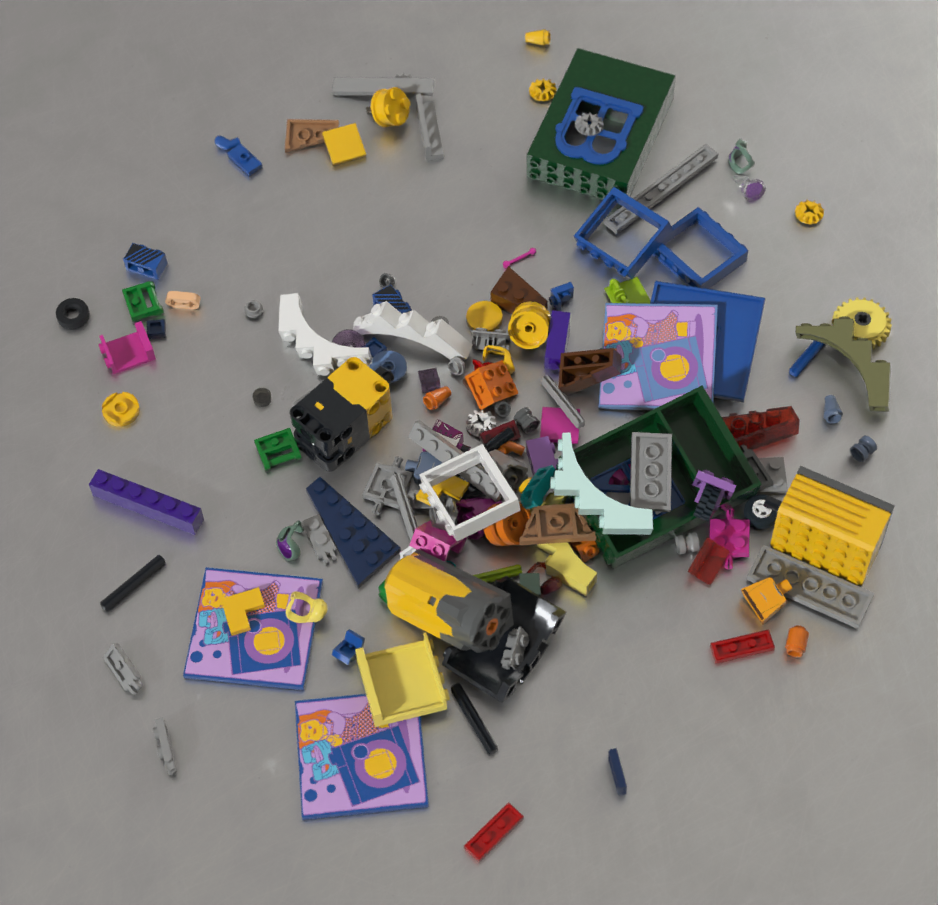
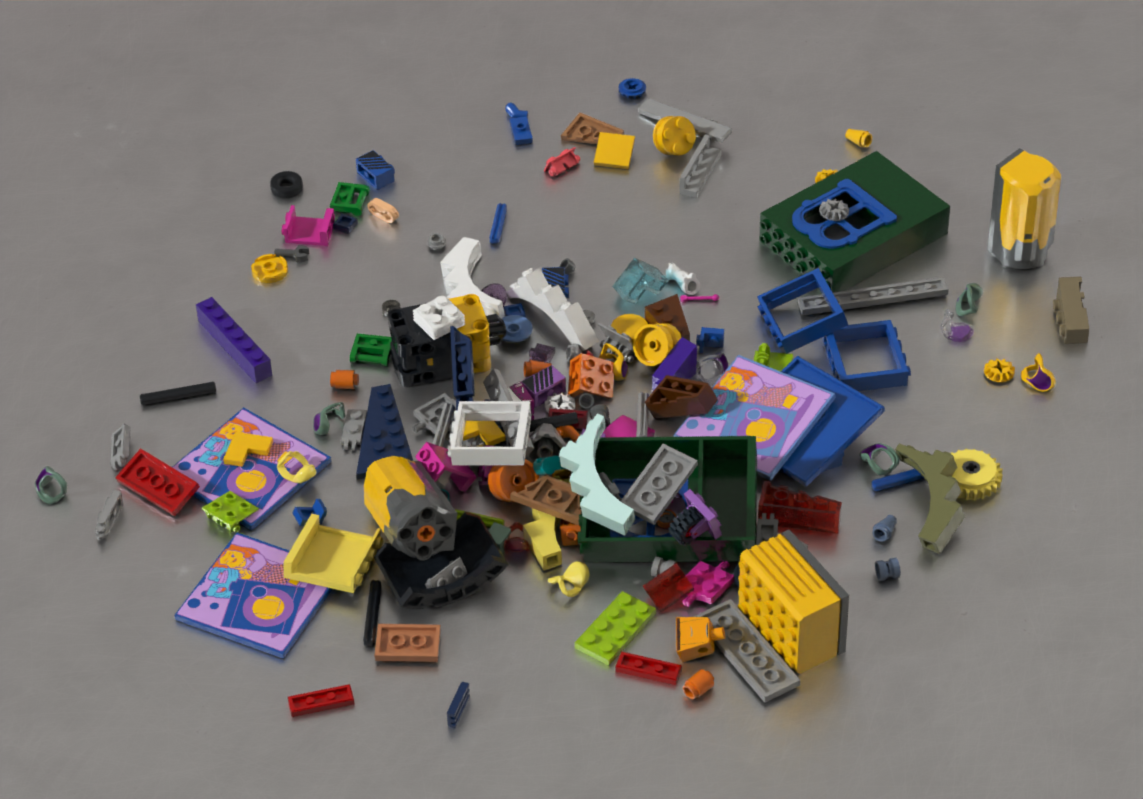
camera: 30 degrees right, 15 degrees down
none -> sand green piece [35,466,67,504]
none -> red plate [115,448,200,517]
none -> lime hinge [202,491,259,533]
none -> dark grey bar [274,245,309,262]
none -> orange brick [330,370,359,389]
none -> nougat plate [374,624,441,662]
none -> white brick [413,295,465,340]
none -> dark blue wedge [450,326,475,411]
none -> blue axle [489,203,507,244]
none -> medium lavender brick [521,365,566,408]
none -> coral hinge [544,147,580,176]
none -> light yellow piece [548,561,590,597]
none -> lime plate [574,591,656,666]
none -> dark grey bar [599,472,622,501]
none -> clear light blue brick [612,257,669,304]
none -> blue gear [618,78,646,99]
none -> white animal [661,262,700,295]
none -> clear piece [696,352,729,386]
none -> sand green piece [860,443,900,476]
none -> yellow piece [987,148,1061,270]
none -> yellow piece [1021,353,1056,392]
none -> dark tan wedge [1053,276,1089,344]

